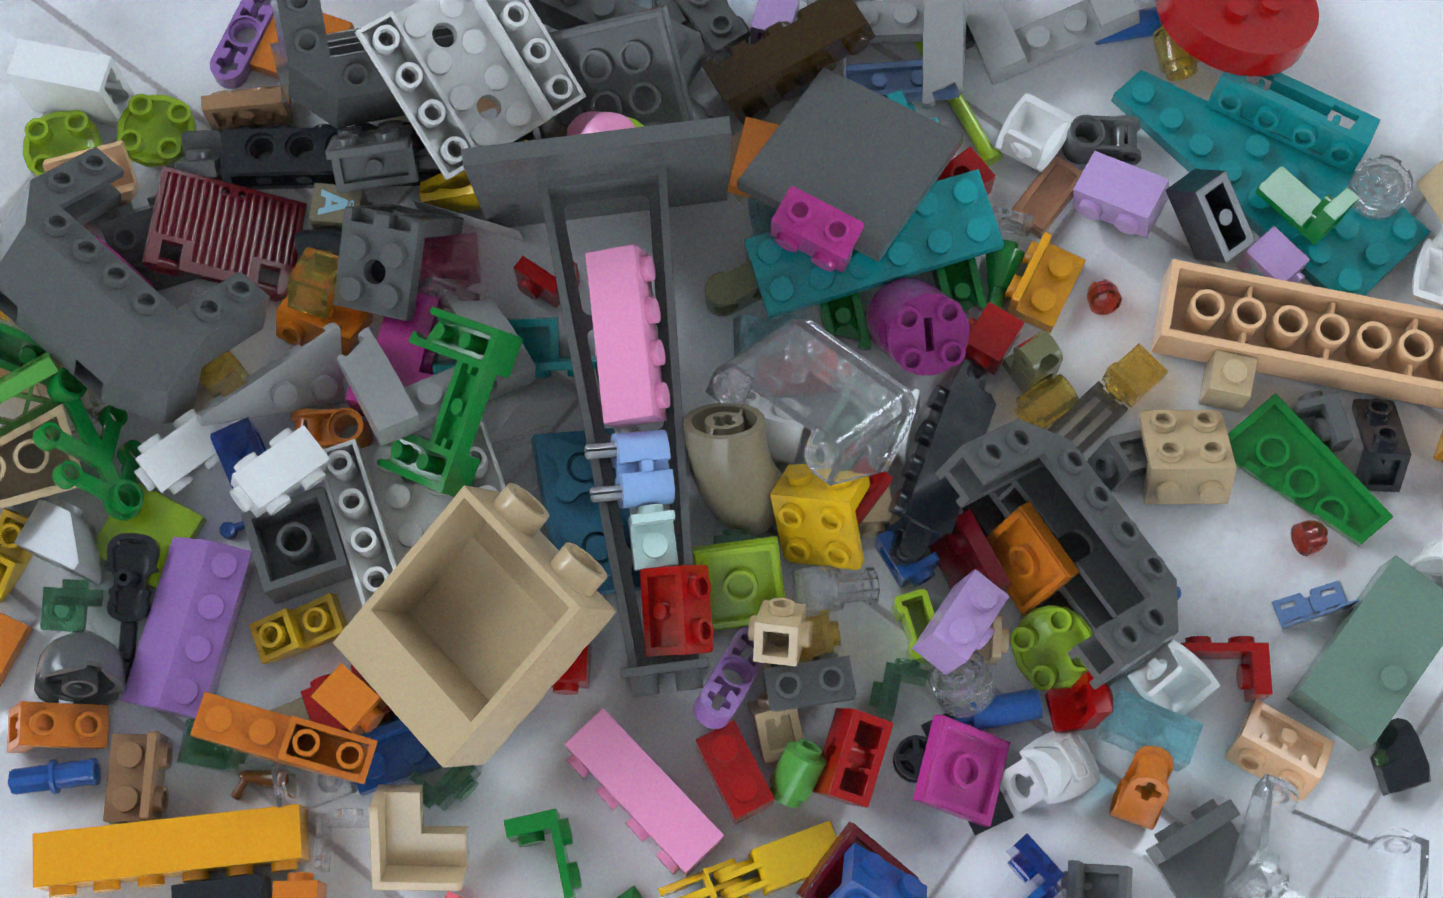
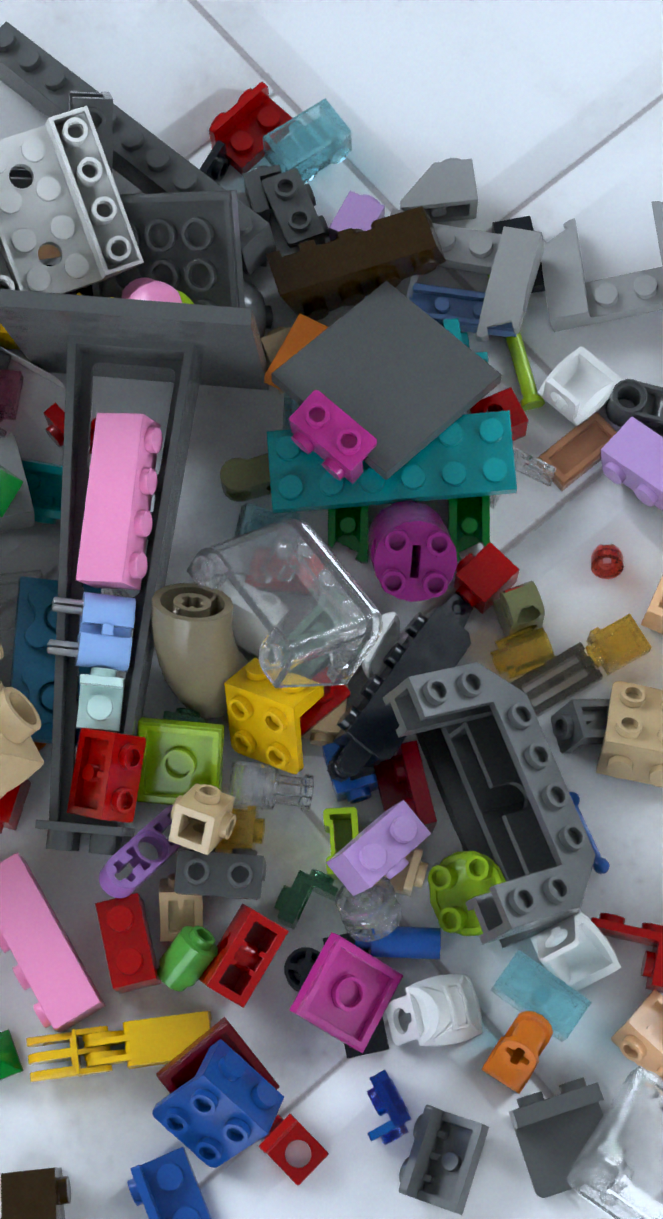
camera: 15 degrees right, 0 degrees up
green cone [986,239,1025,309] -> none
orange tile [986,501,1080,617] -> none
light orange bracket [1005,231,1086,333] -> none
red bracket [1045,671,1113,733] -> none

